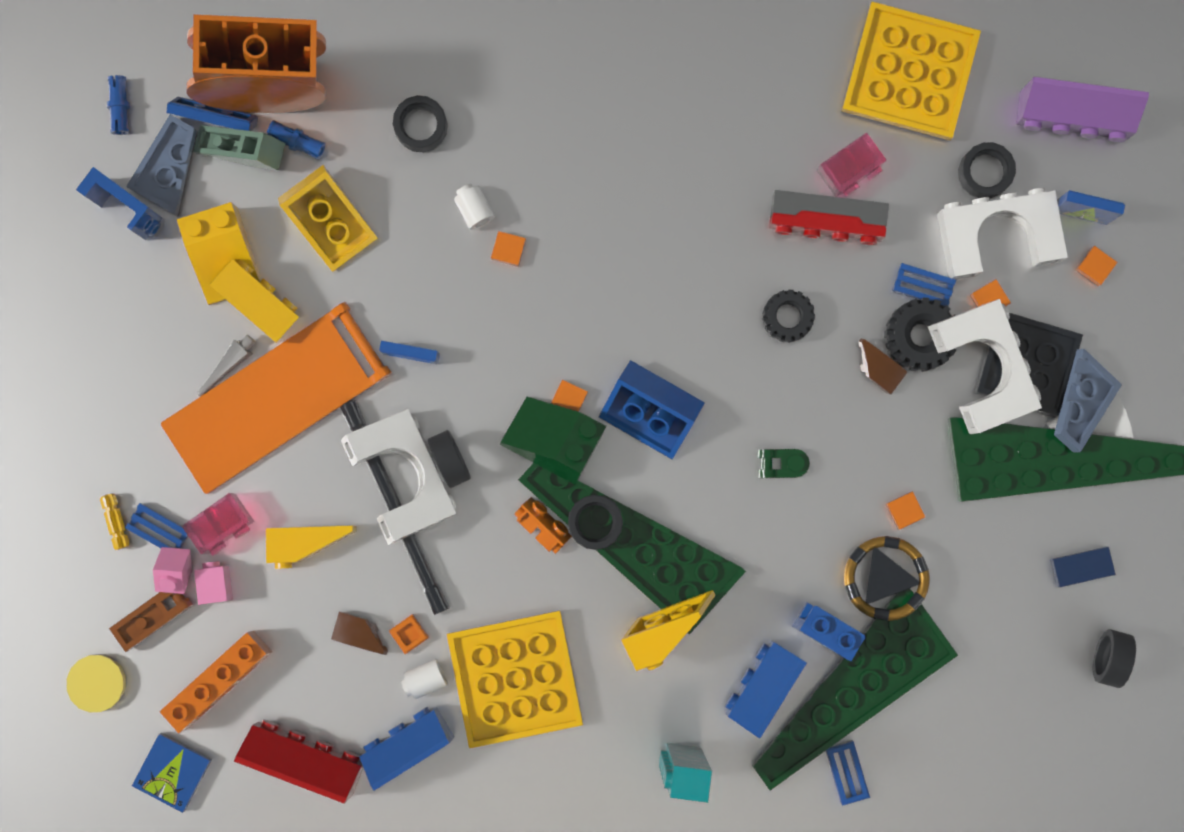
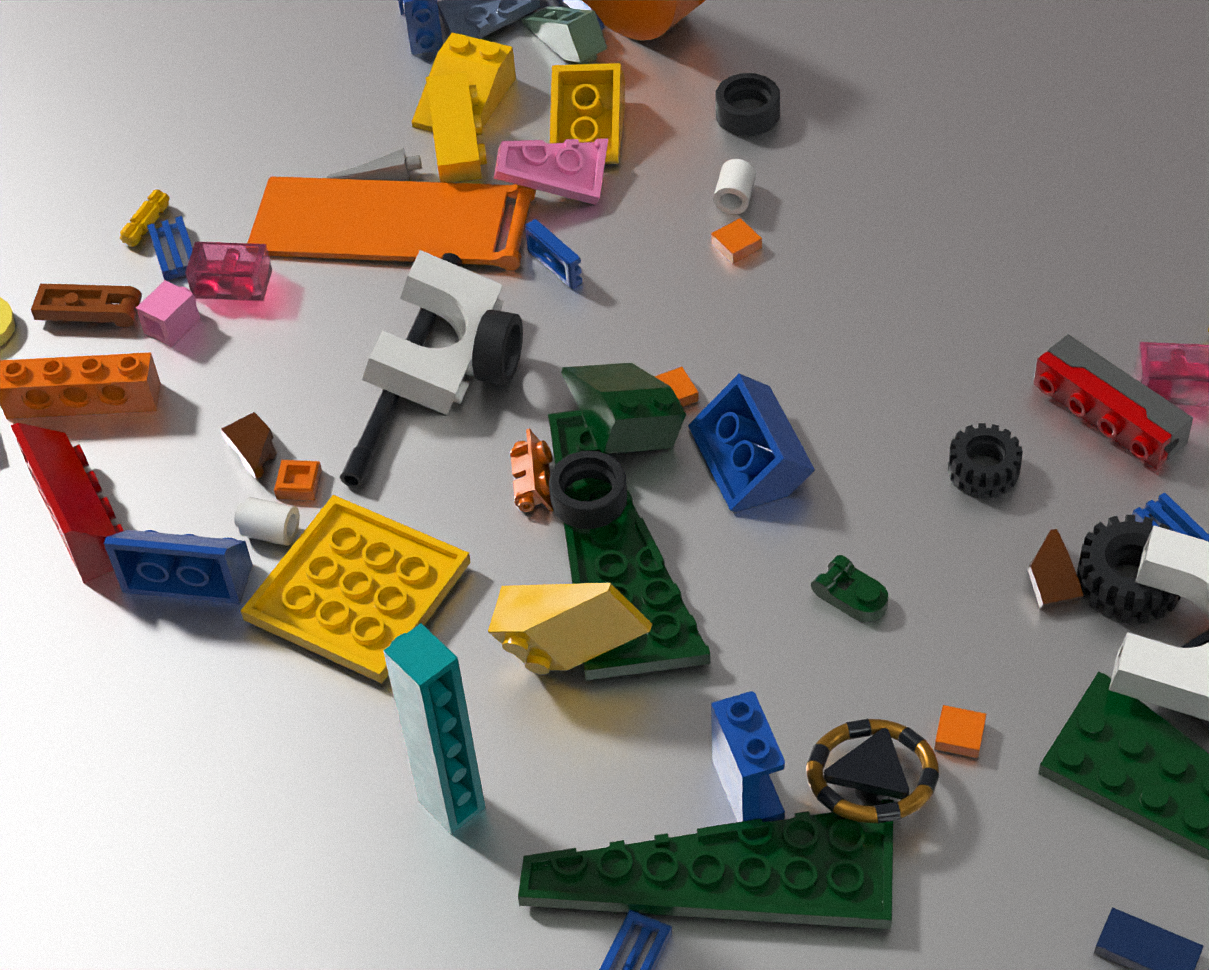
camera: 40 degrees right, 35 degrees down
bright pink brick [153,547,192,594] -> none
yellow slope [266,526,357,569] -> none
blue pin [267,120,326,160] -> none
blue slope [725,640,807,739] -> none
none -> bright pink wing [494,138,608,205]

